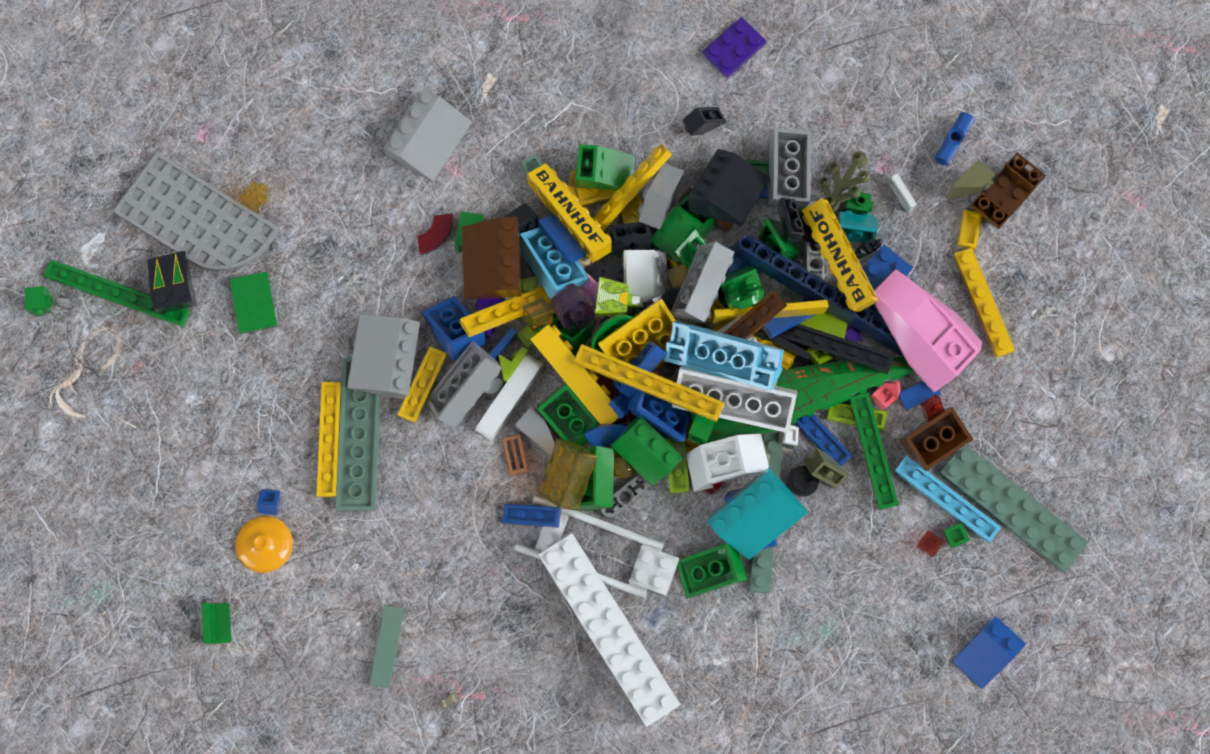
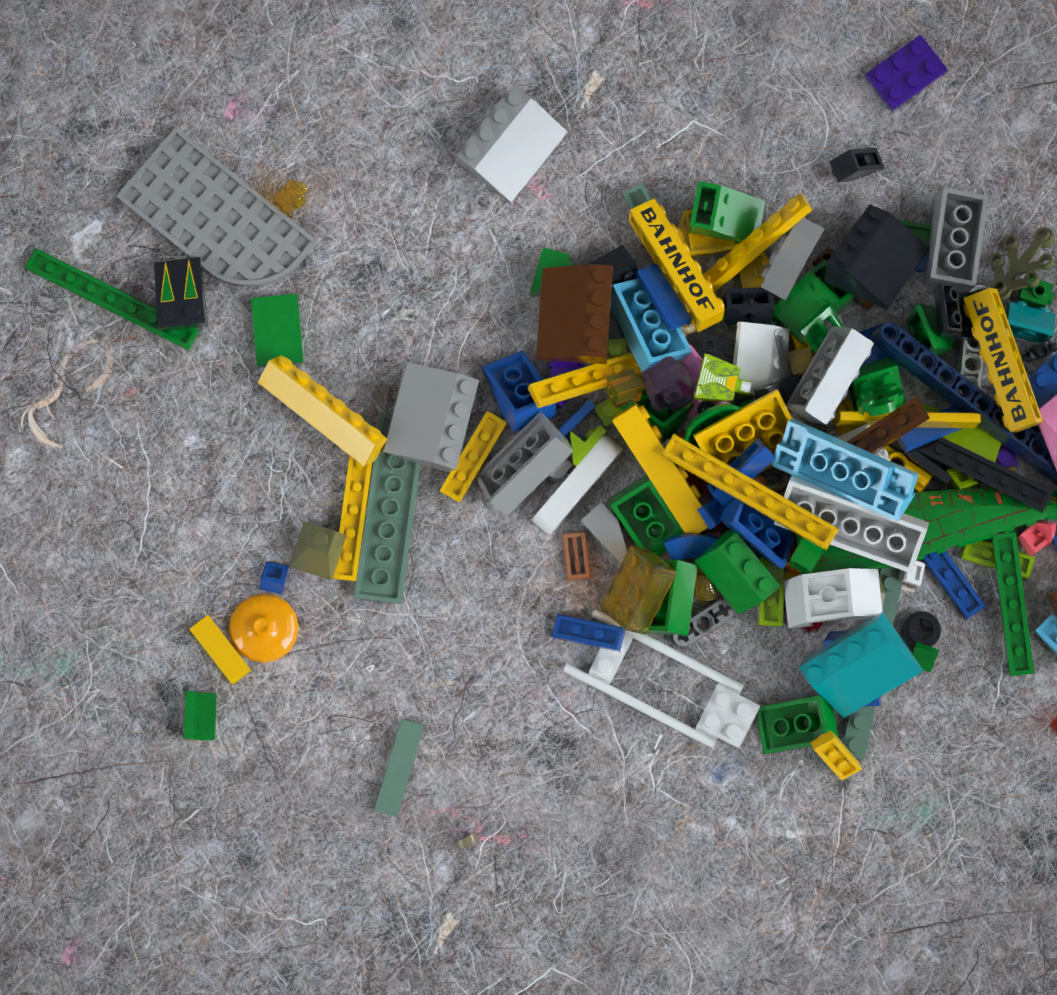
camera: 10 degrees right, 5 degrees up
green brick [24,286,53,317] -> none
dark red tile [417,213,453,255] -> none
white brick [538,534,680,727] -> none
olive slope [802,447,849,489] -> none
none -> yellow tile [189,615,252,685]
none -> yellow brick [258,355,387,466]
none -> olive slope [289,522,346,581]
none -> yellow plate [811,731,862,780]
none -> green tile [912,642,939,673]

